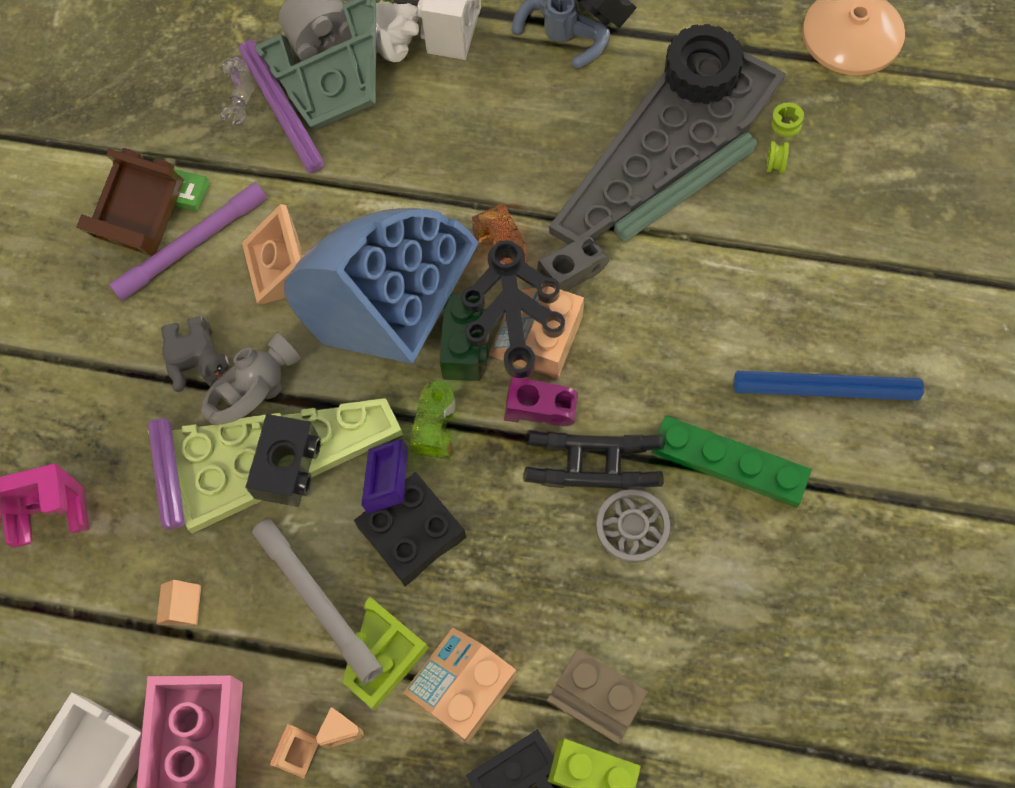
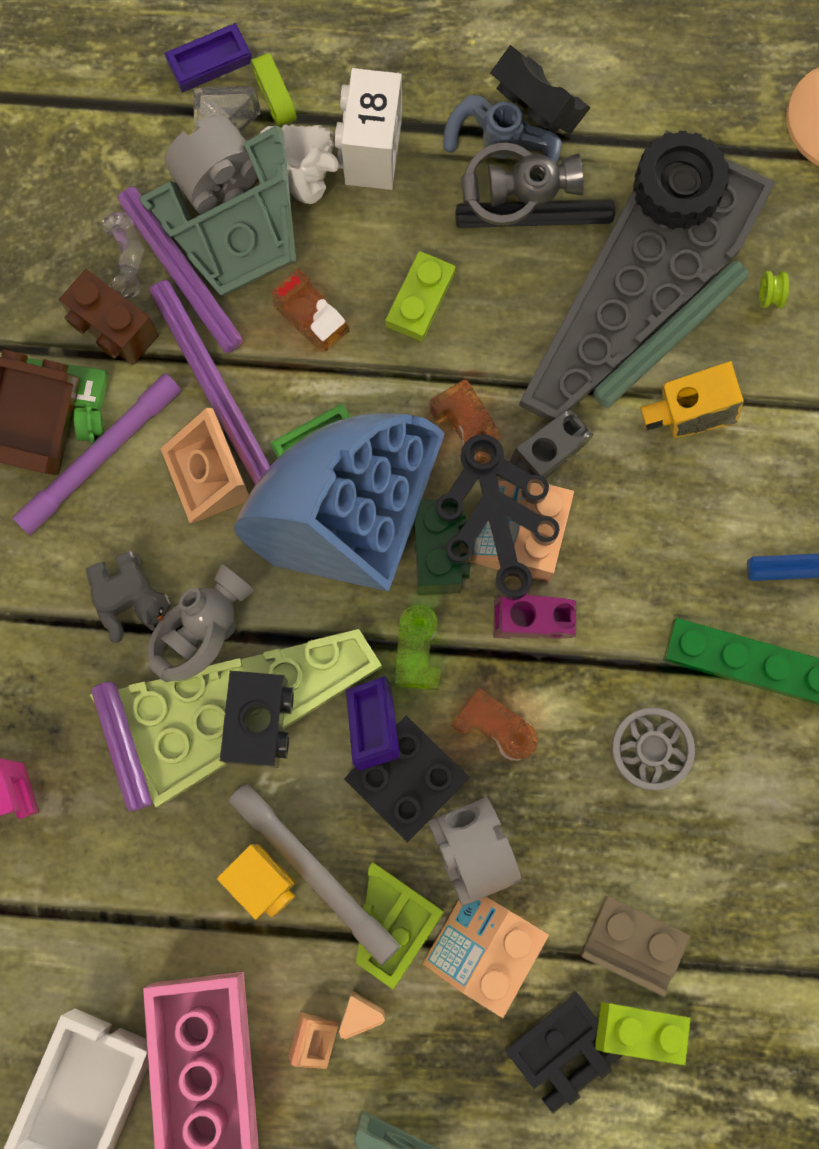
camera: 10 degrees left, 10 degrees up
light nougat slope [156,580,201,625] -> none
black piece [523,430,665,490] -> none
lime bush [771,102,804,137] -> none
none -> reddish brown brick [58,269,159,366]
none -> bright green plate [74,403,104,444]
none -> medium lavender axle [150,280,270,485]
none -> yellow piece [217,844,298,920]
none -> clear orange leg [271,268,350,353]
none -> lime plate [385,251,456,342]
none -> light grey brick [428,797,521,906]
none -> clear orange leg [451,688,538,761]
none -> black axle [455,199,615,228]
none -> flat silver piece [461,143,584,225]
none -> yellow torso [640,361,744,438]

